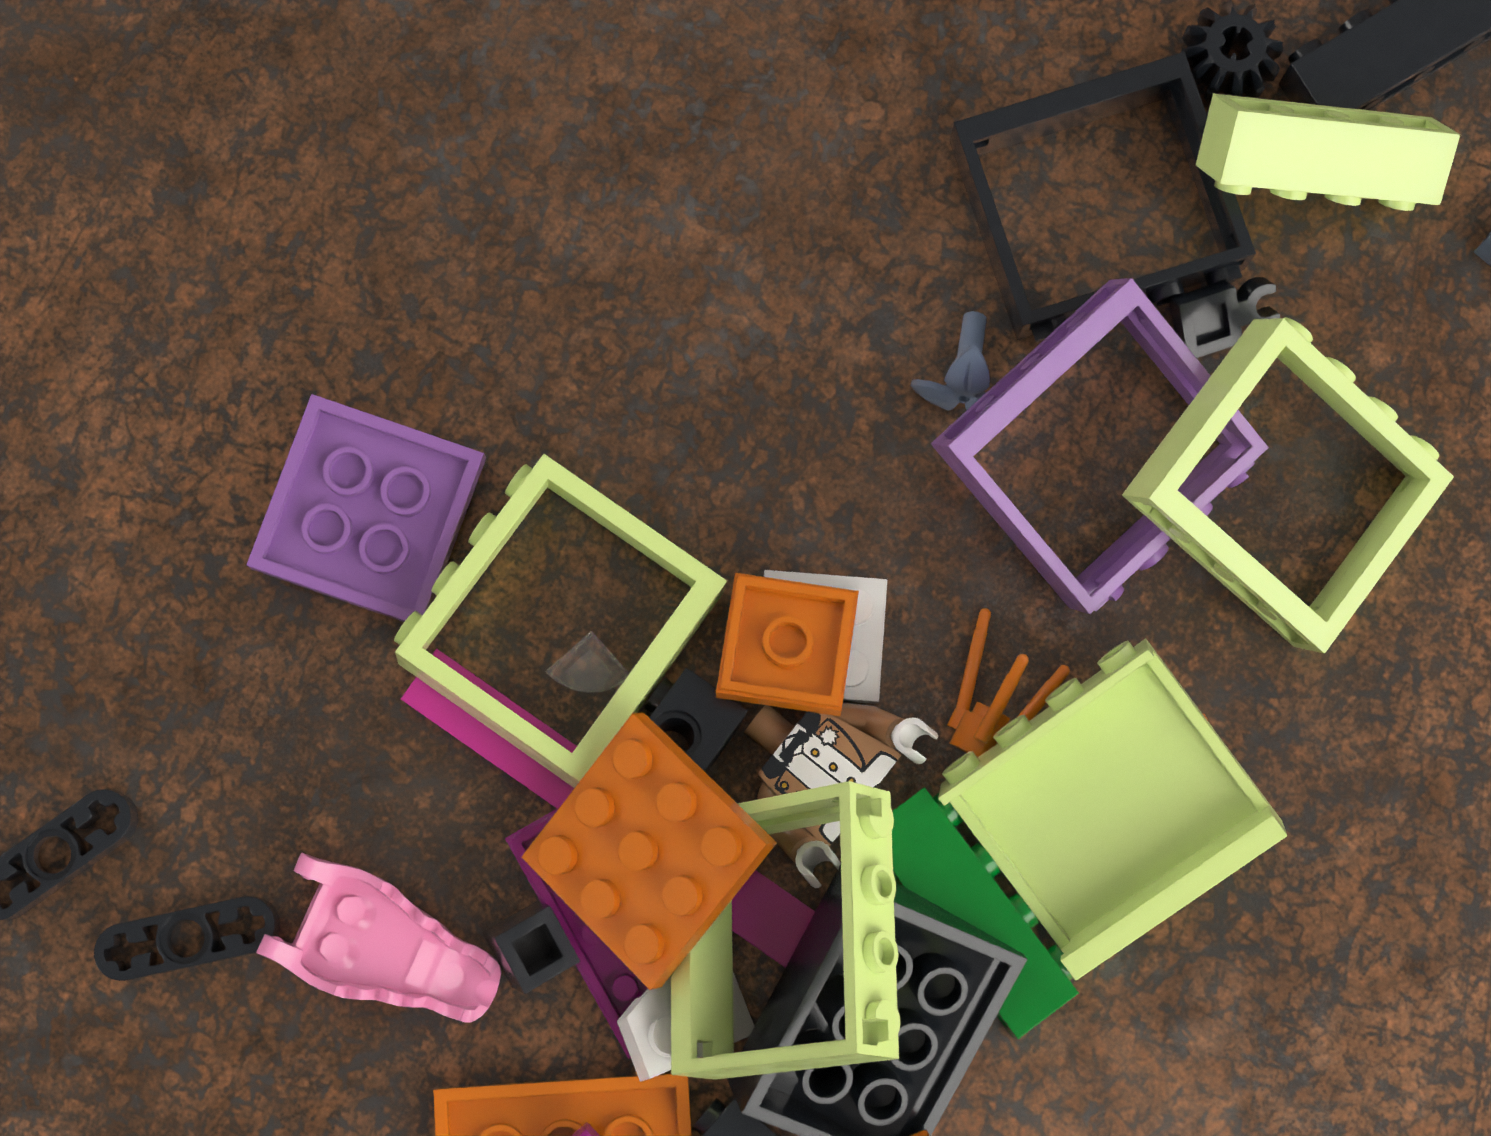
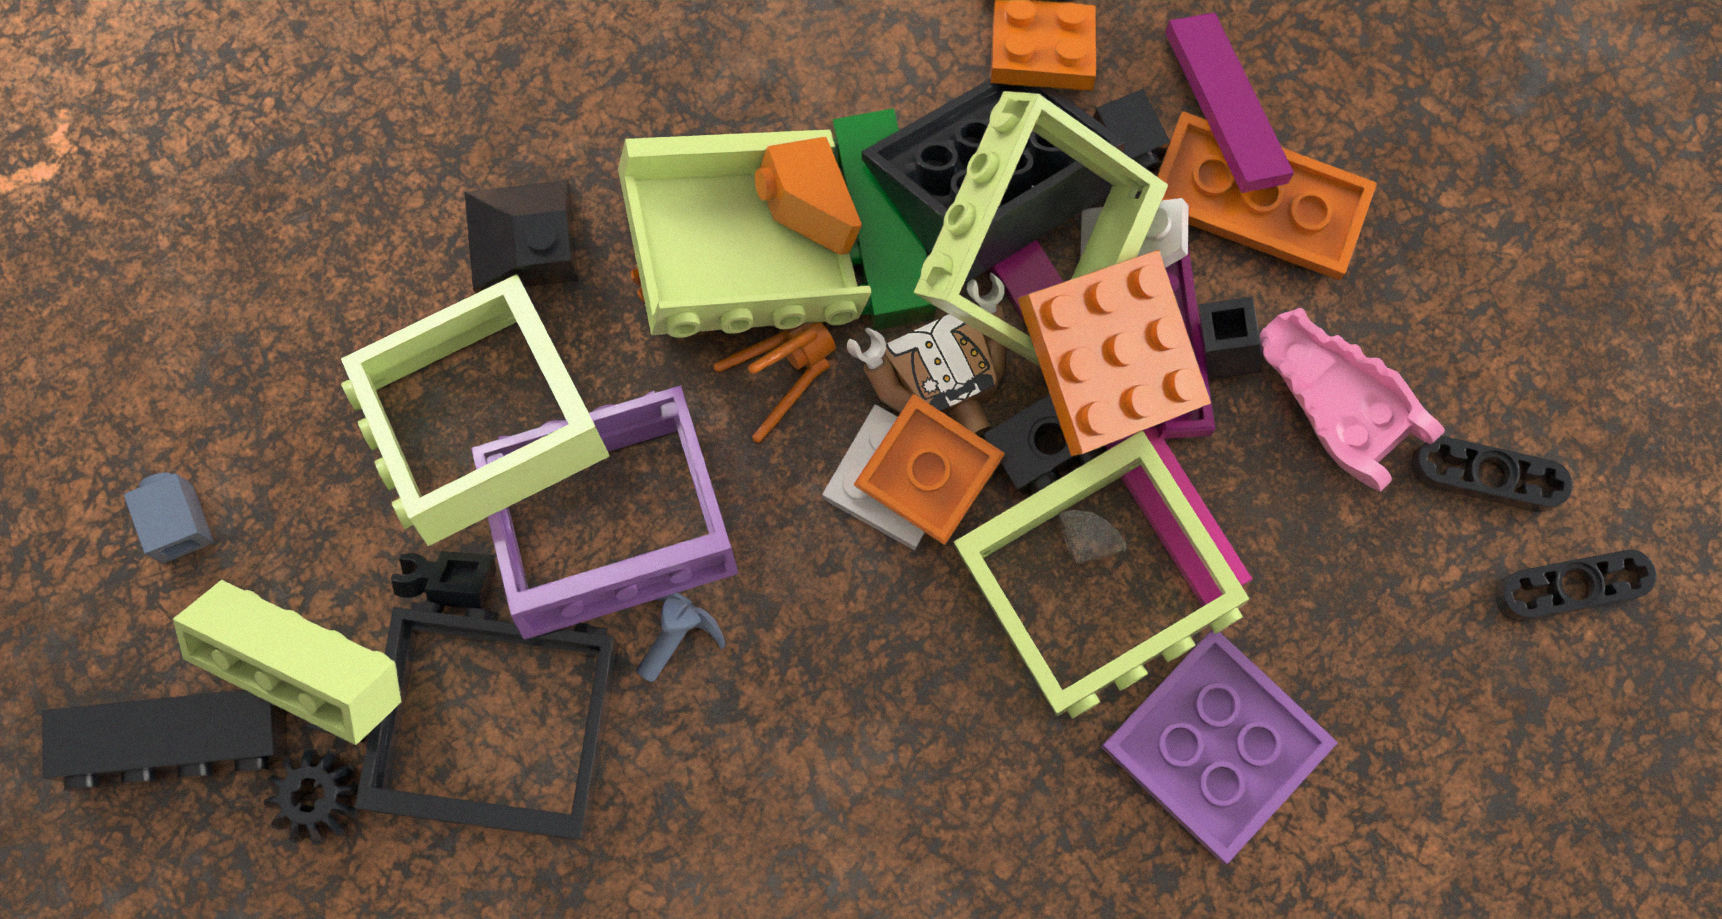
camera: 160 degrees left, 5 degrees down
none -> black slope [464,180,579,293]
none -> orange slope [755,136,862,255]

